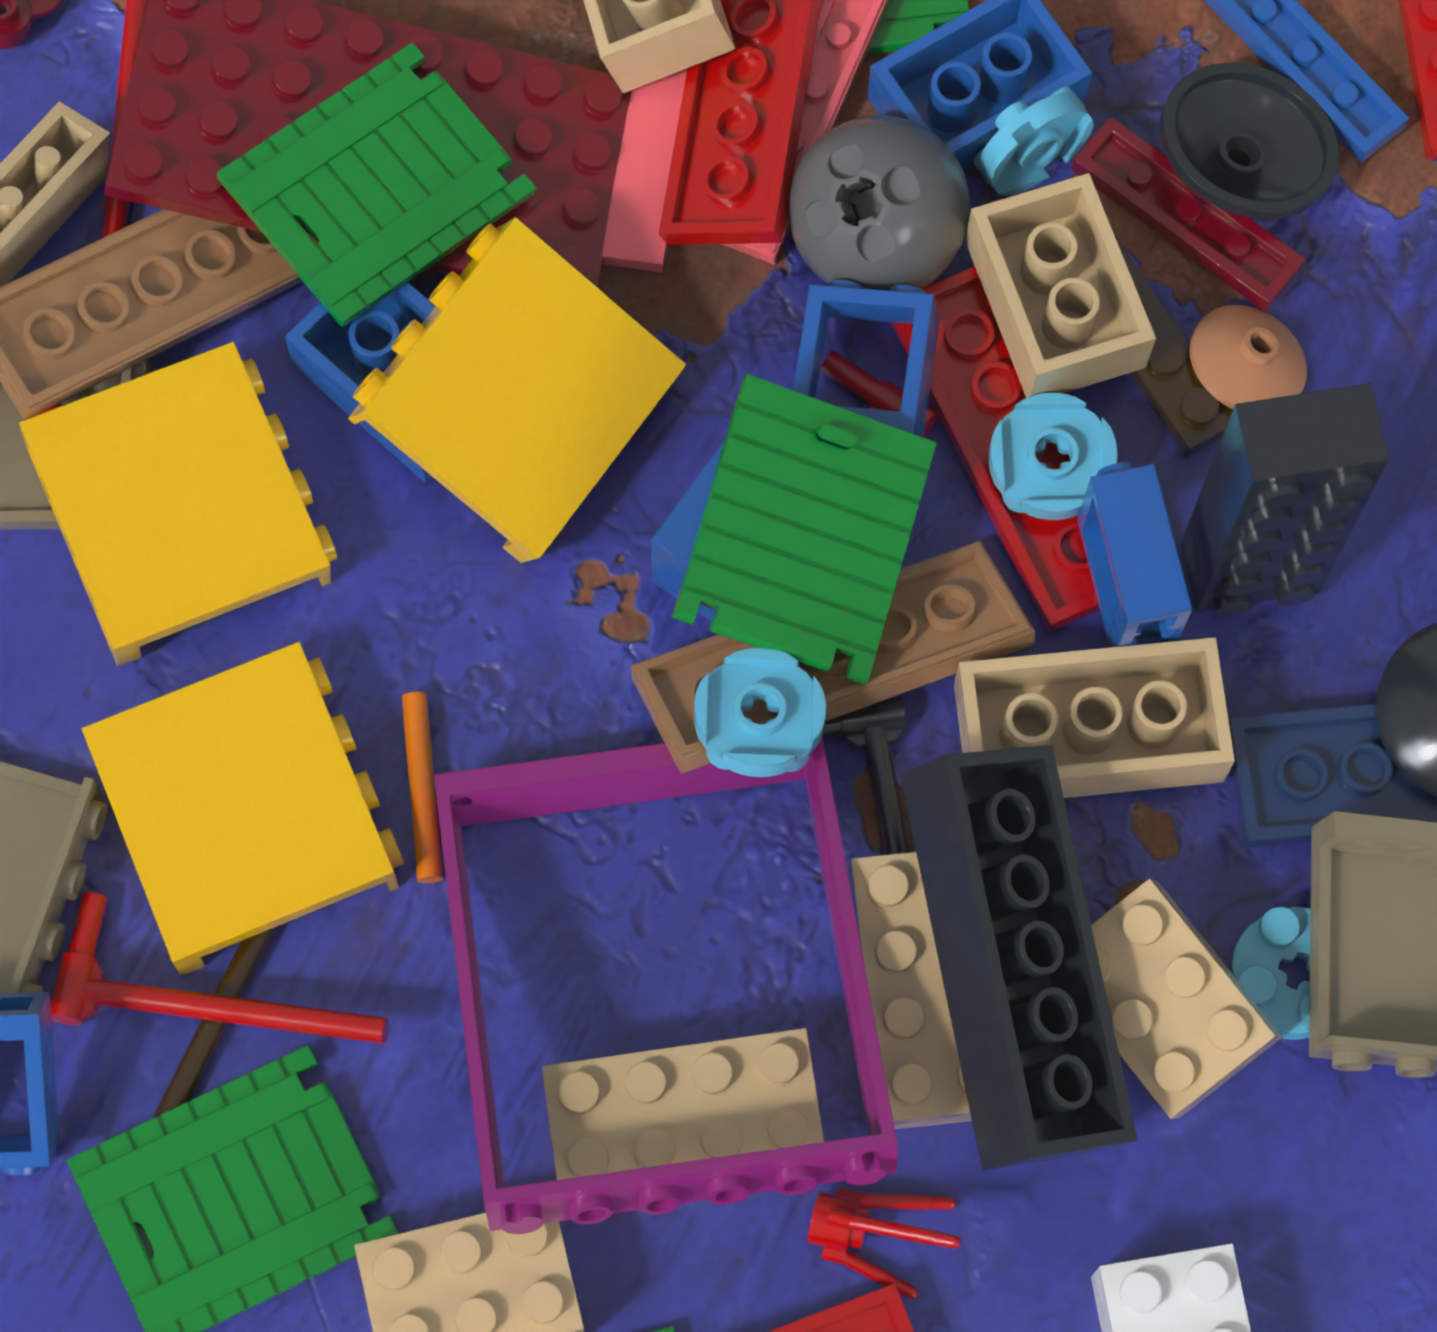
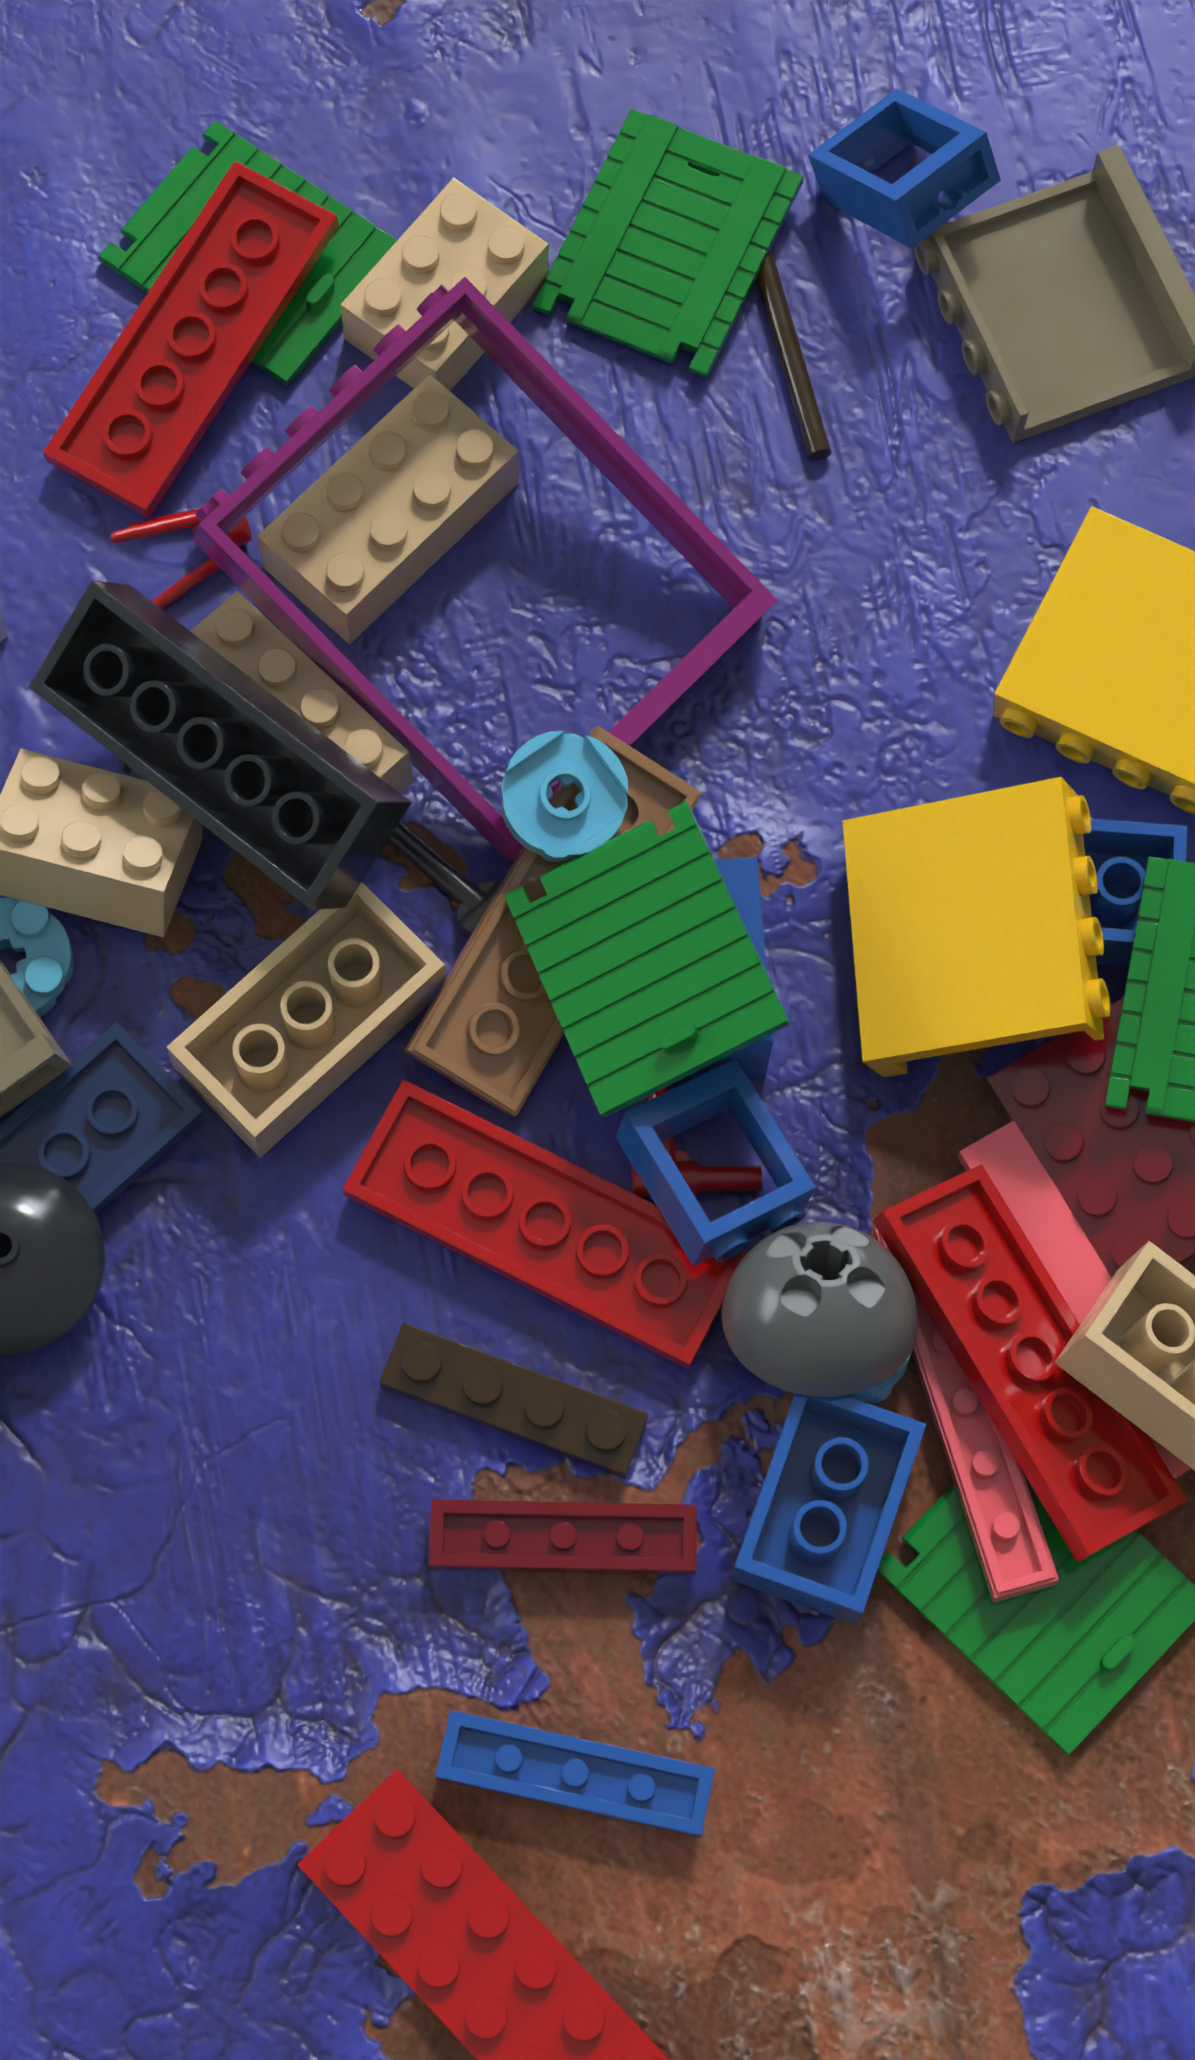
camera: 140 degrees right, 0 degrees up
red bar [50,892,389,1044] -> none
yellow panel [81,642,404,976] -> none
orange bar [402,691,443,884] -> none
tan brick [965,173,1156,398] -> none
medium azure plate [973,87,1094,196] -> none
medium azure plate [989,393,1117,520] -> none
blue window [1077,462,1192,648] -> none
black dish [1160,63,1339,219] -> none
black brick [1181,383,1389,616] -> none
nougat dish [1189,305,1307,409] -> none

